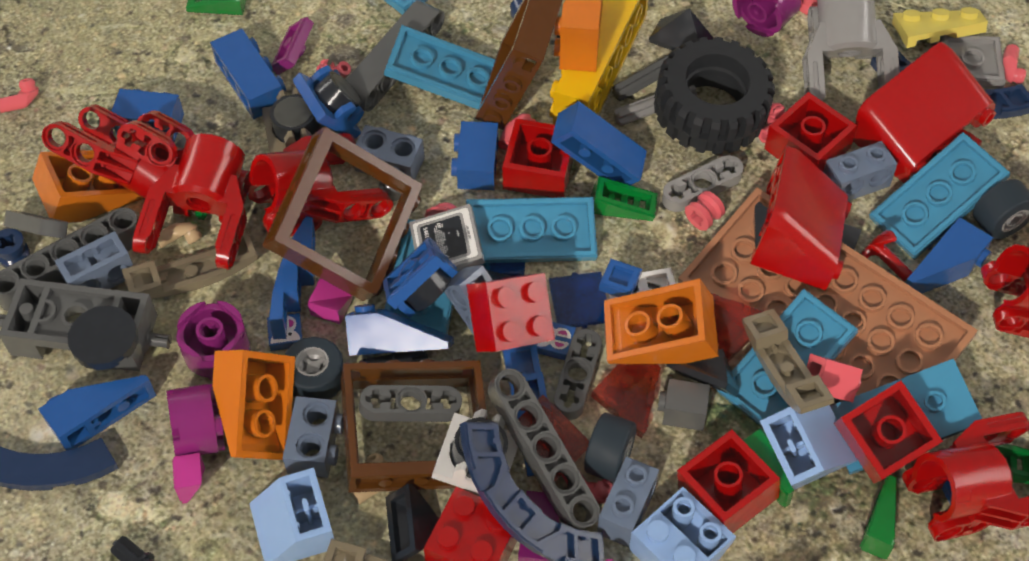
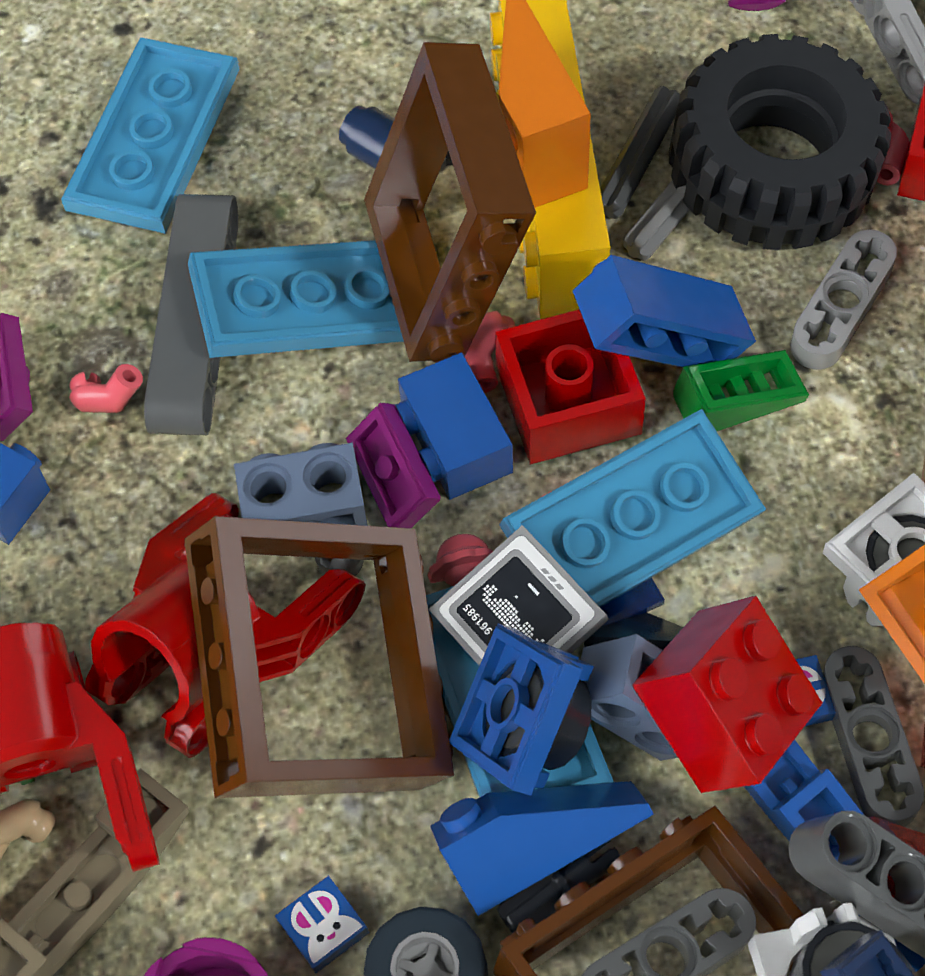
camera: 25 degrees left, 5 degrees up
piece [262,88,326,153] -> none
blue slope [269,216,316,340] -> none
blue piece [293,65,364,139] -> none
dark pink slope [308,278,353,324] -> none
clear blue piece [548,272,607,329] -> none
blue tile [599,258,642,297] -> none
black slope [649,8,714,51] -> none
coral wheel [685,191,725,231] -> none
none -> magenta plate [346,402,441,528]

